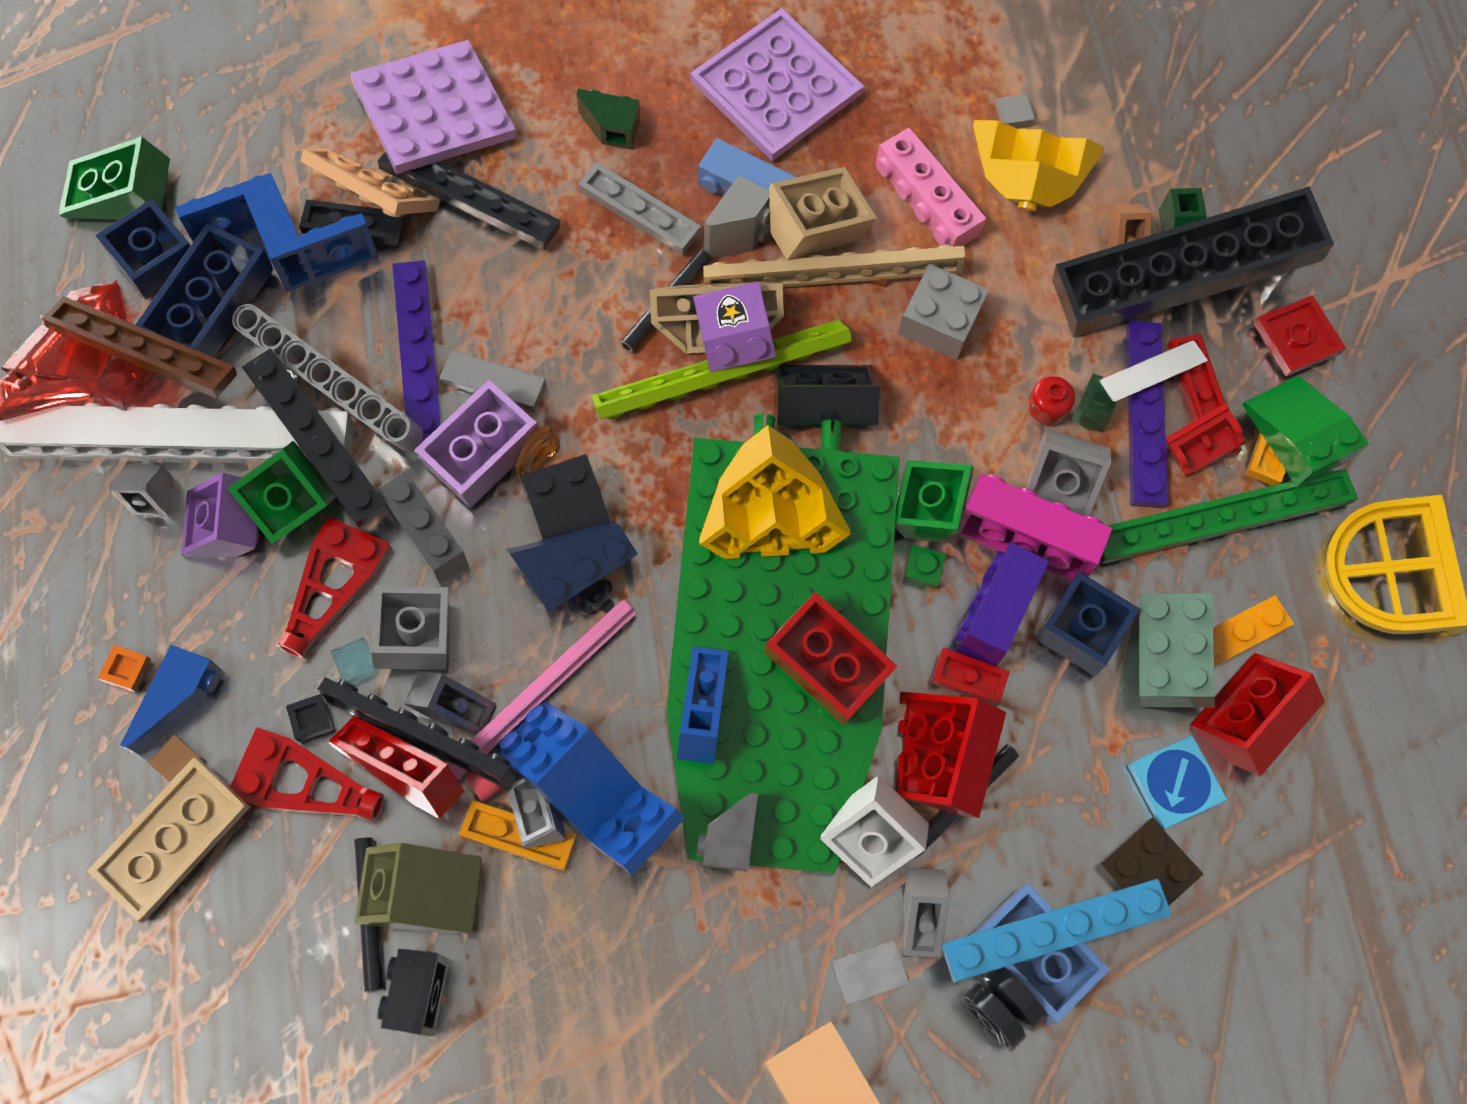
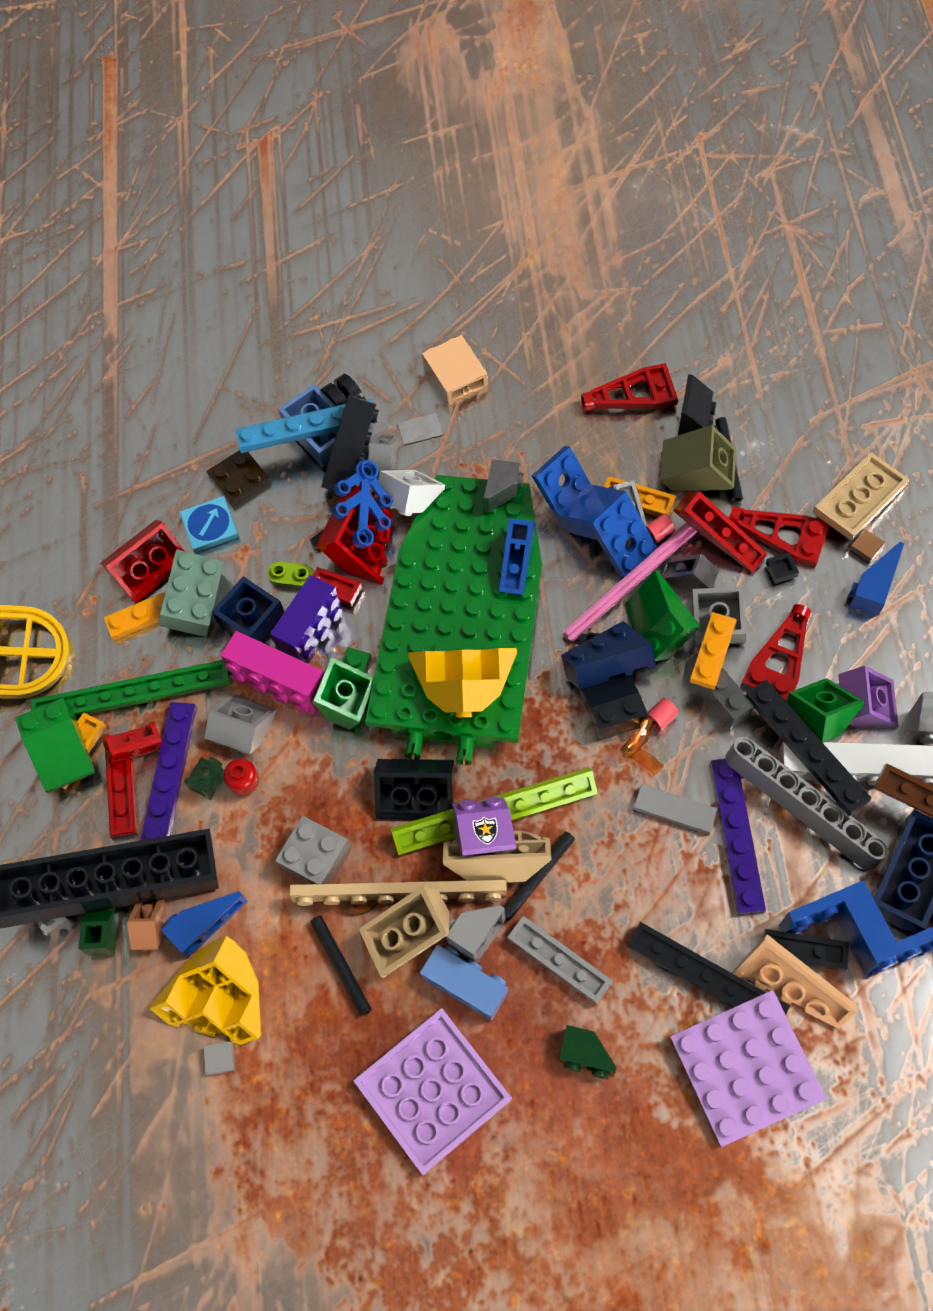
camera: 165 degrees left, 5 degrees down
orange plate [98,645,151,692] -> none
black plate [317,677,517,792] -> none
clear light blue tile [331,637,379,683] -> none
lavender brick [414,380,543,508] -> none
red brick [764,592,897,726] -> none
bright pink brick [875,128,987,246] -> none
white sticker [1100,340,1207,402] -> none
red plate [1253,295,1346,377] -> none
none -> blue slope [161,891,247,958]
none -> lime plate [267,562,314,590]
none -> black piece [310,915,372,1017]
none -> black brick [321,394,379,491]
none -> blue plant [332,460,393,549]
none -> red plate [581,363,678,411]
none -> green slope [626,570,701,661]
none -> coral gear [647,698,679,731]
none -> light orange plate [690,612,737,690]

